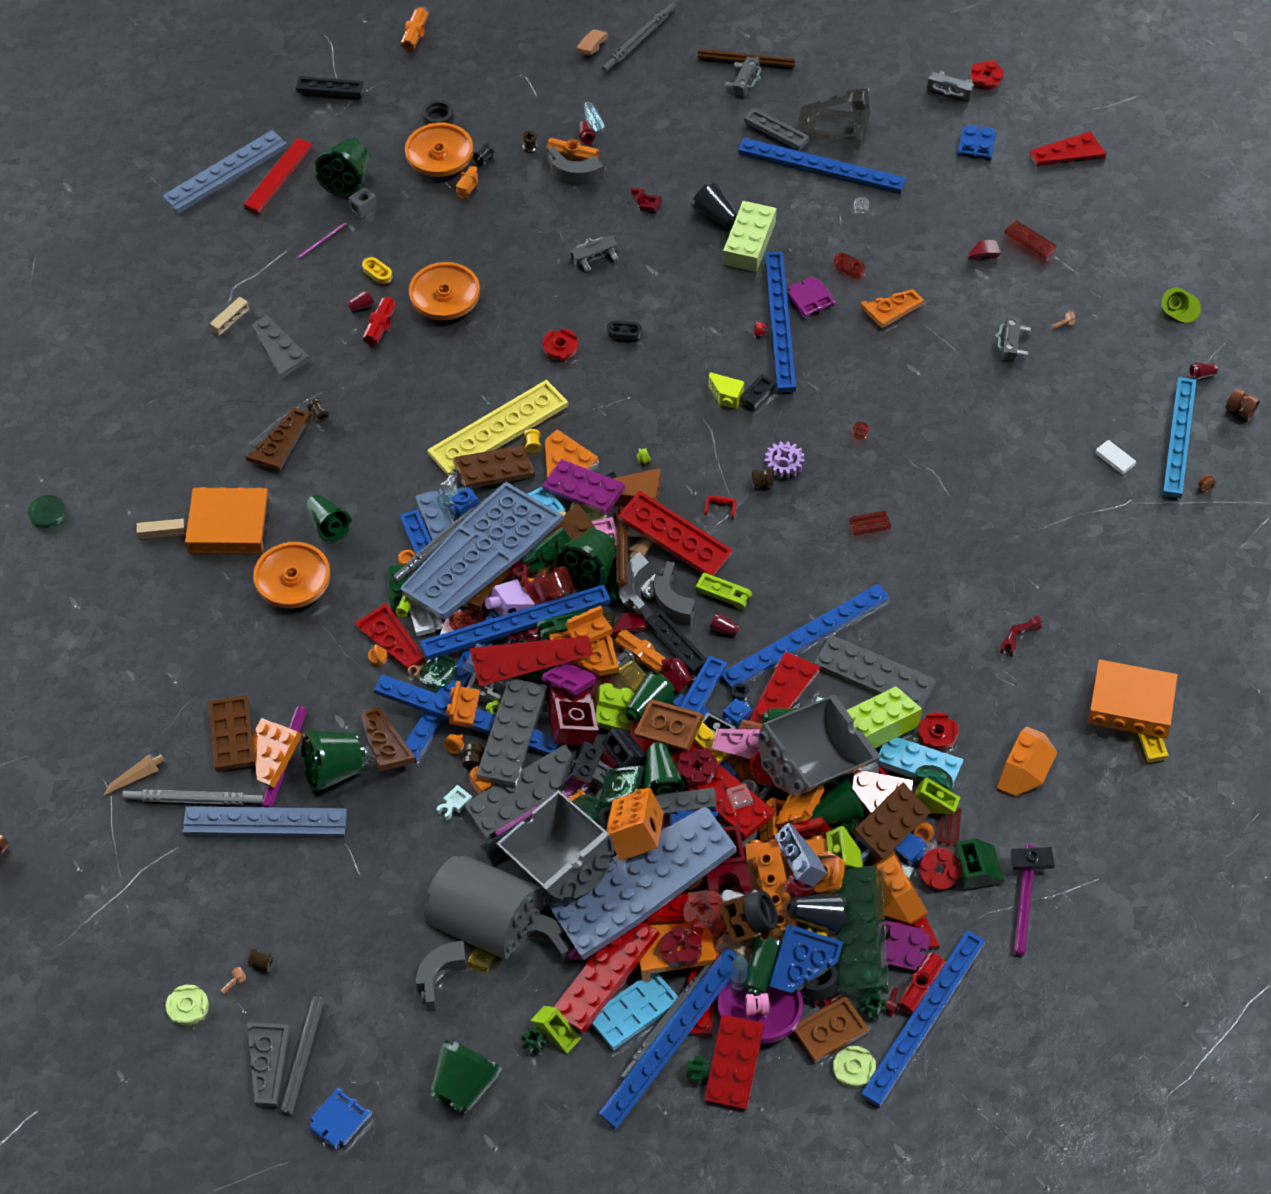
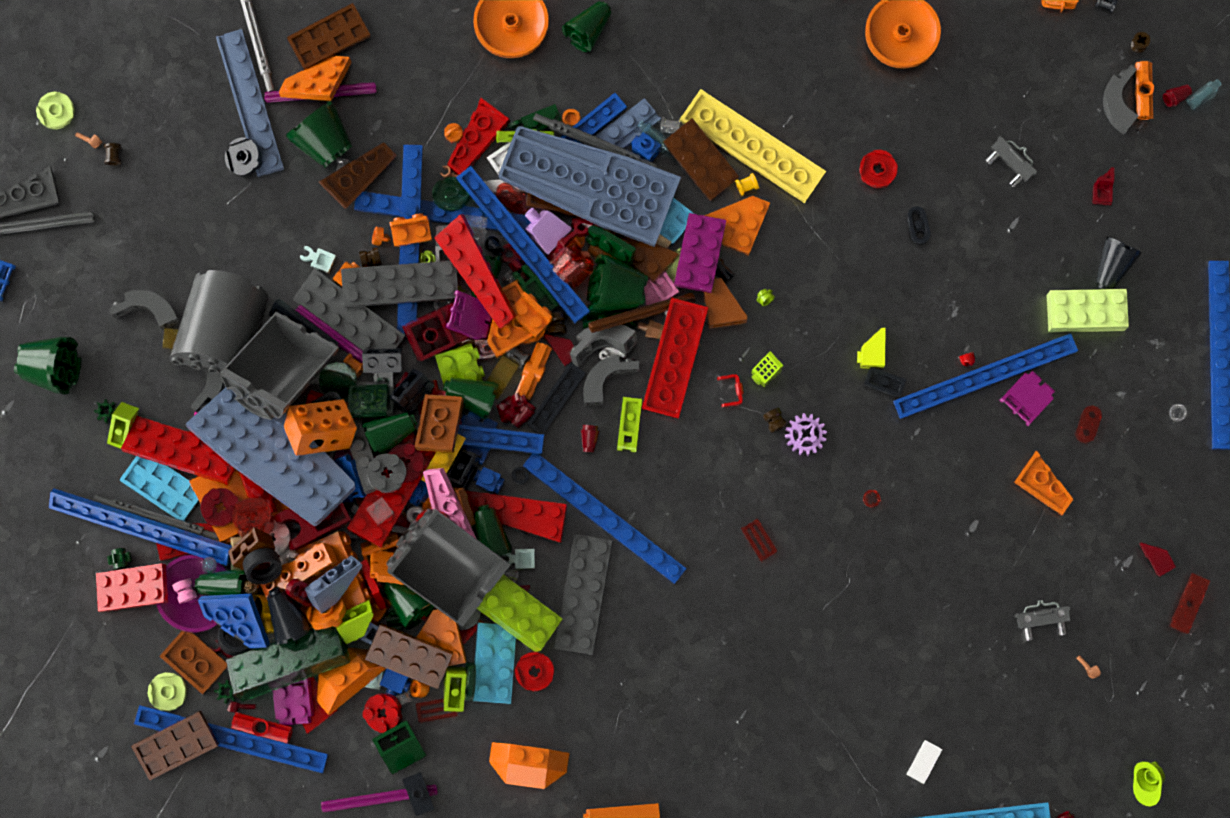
camera: 70 degrees right, 25 degrees up
dark red piece [1000,615,1043,656] -> none
none -> reddish brown plate [131,710,219,781]
none -> plate [225,137,262,176]
none -> dark grey plate [367,454,406,493]
none -> lime slope [751,351,783,387]

